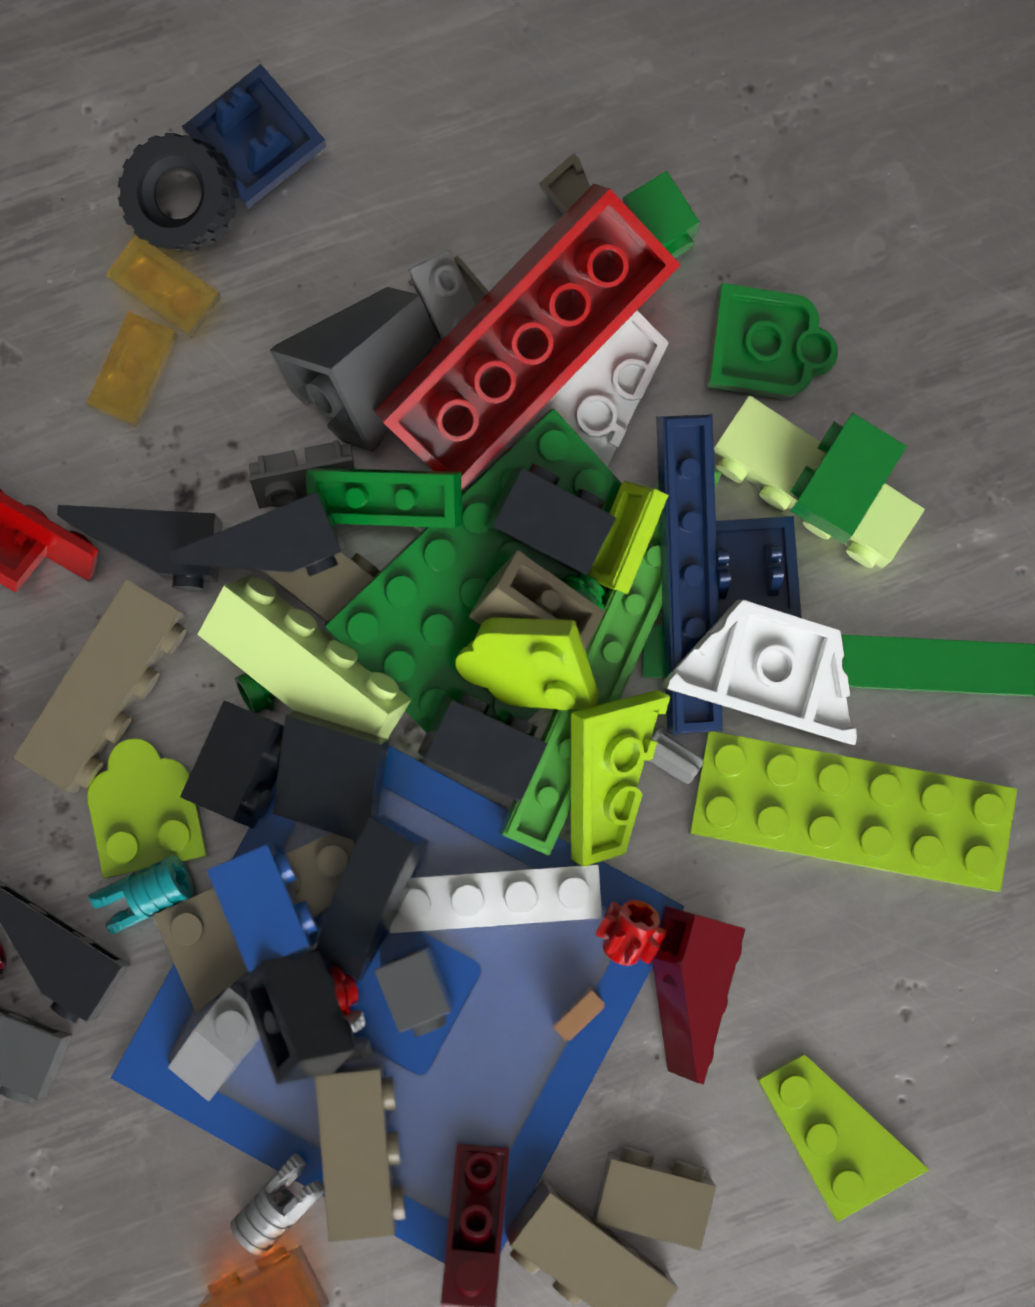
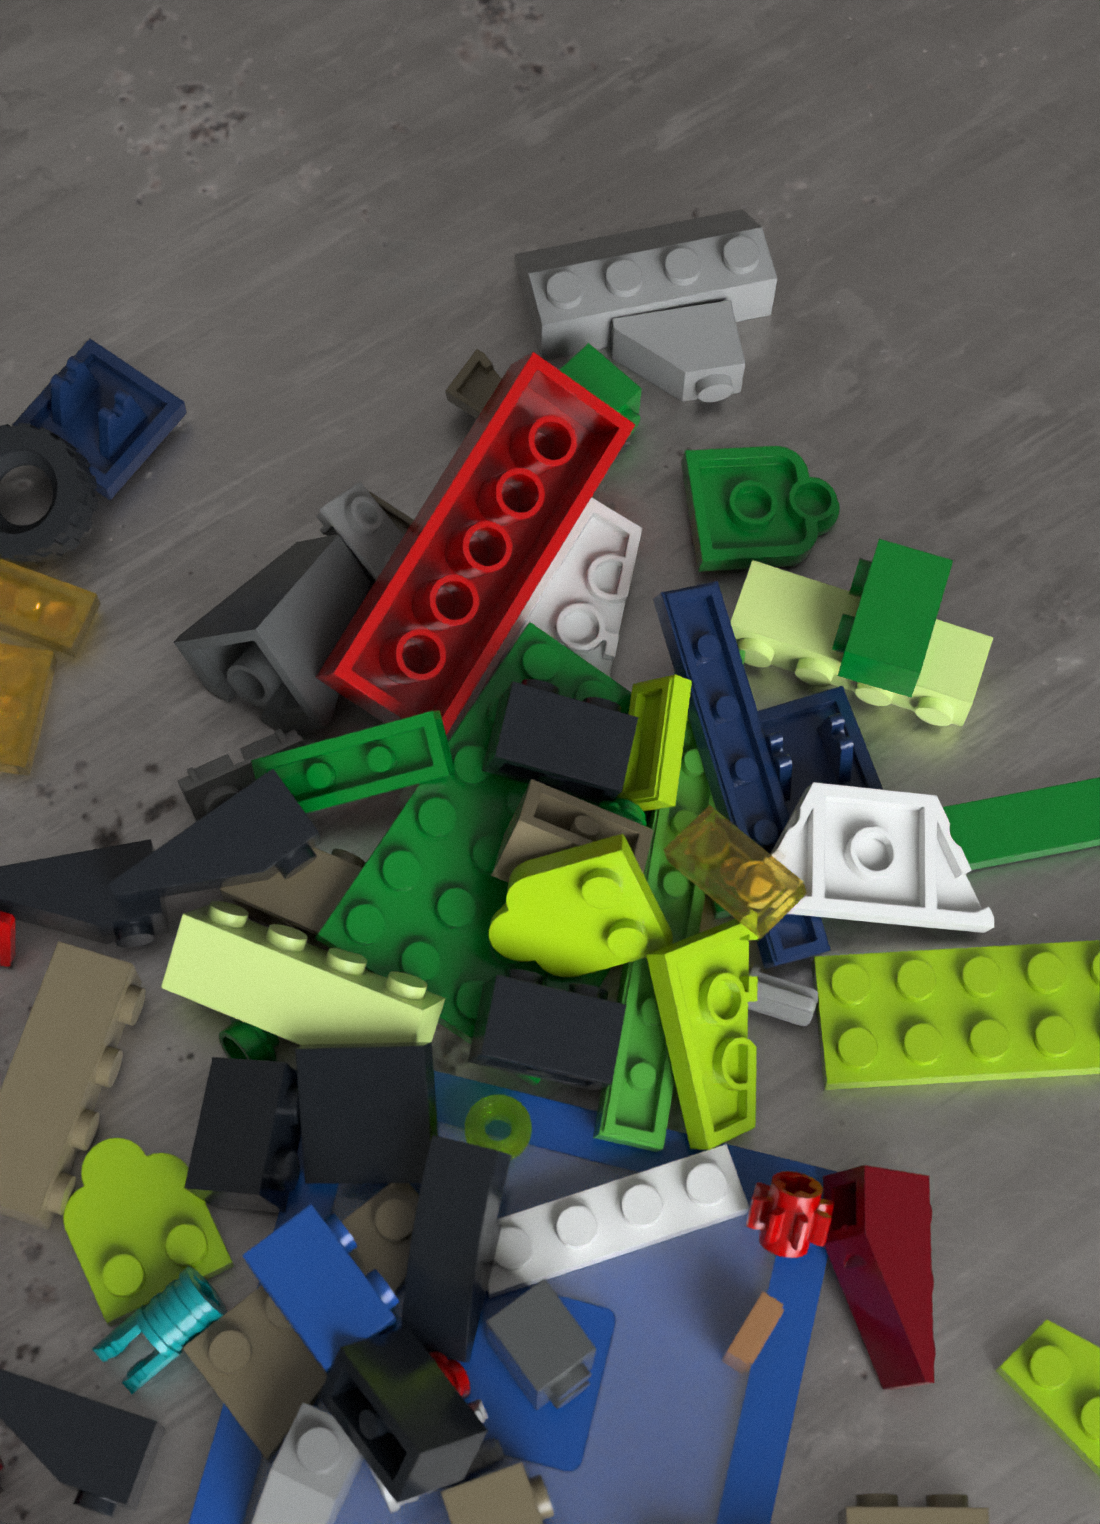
camera: 15 degrees left, 15 degrees down
none -> clear neon green plate [464,1094,532,1160]
none -> light grey slope [515,209,777,360]
none -> light grey slope [610,300,745,402]
none -> clear yellow plate [663,805,807,939]

